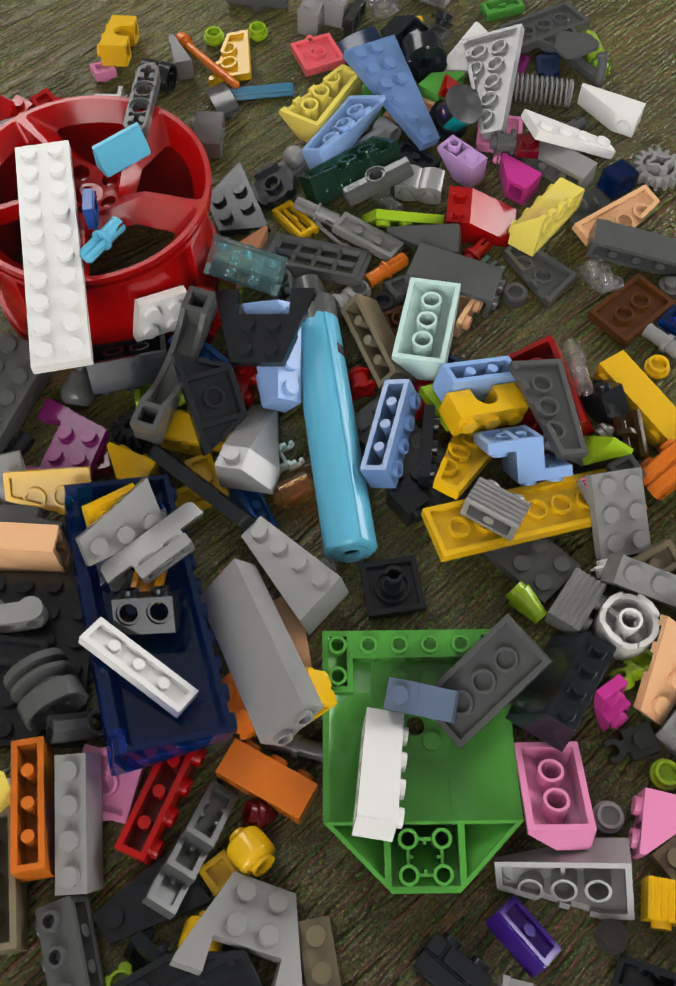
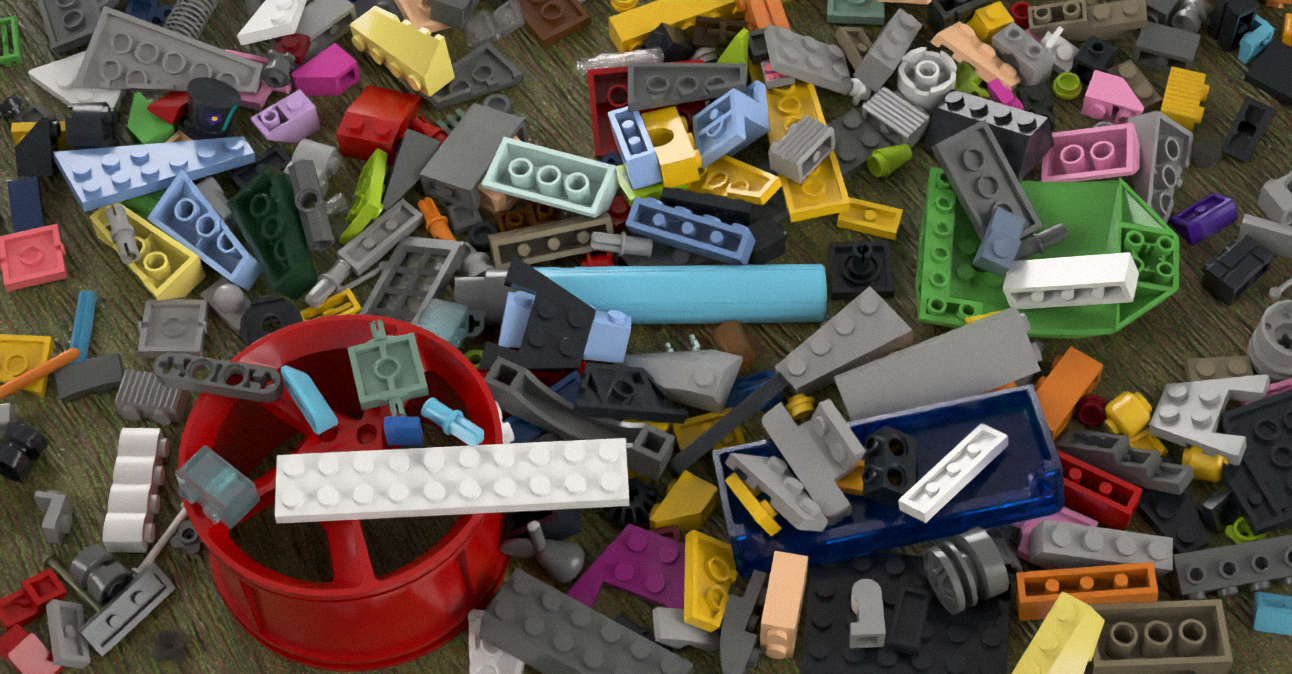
camera: 80 degrees left, 5 degrees down
none -> light grey pin [105,205,141,264]
none -> light grey plate [138,299,209,358]
none -> clear light blue brick [175,445,260,529]
none -> sand green plate [347,319,429,417]
none -> light grey axle [590,232,653,258]
none -> yellow plate [785,393,815,420]
none -> yellow plate [837,197,903,240]
none -> dark grey axle [1014,223,1069,261]

